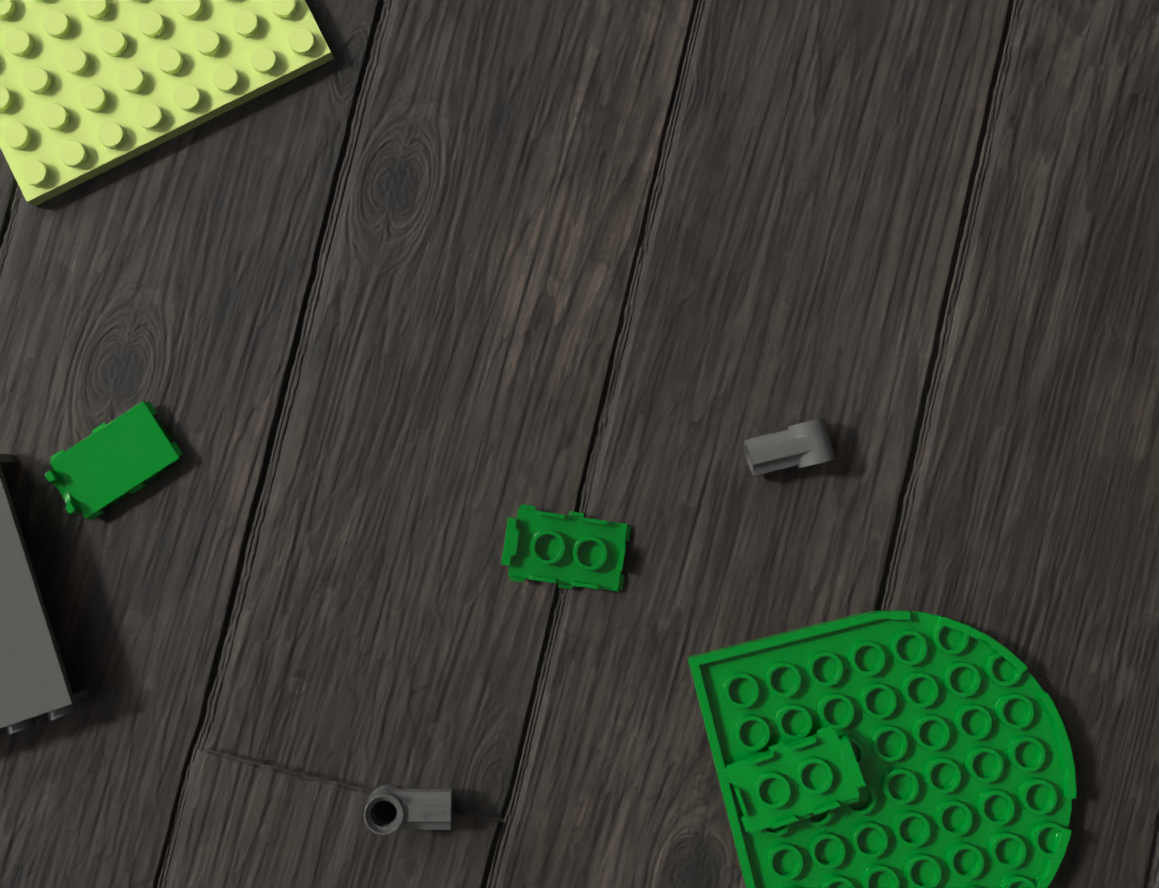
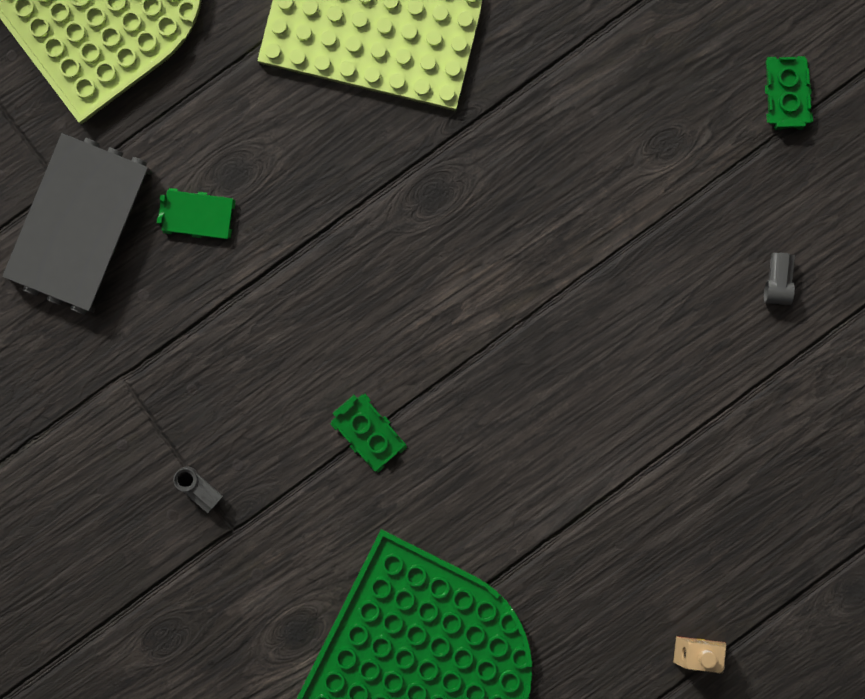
camera: 45 degrees right, 0 degrees up
green piece [723,726,866,834] -> none
dark grey piece [744,417,835,476] -> none

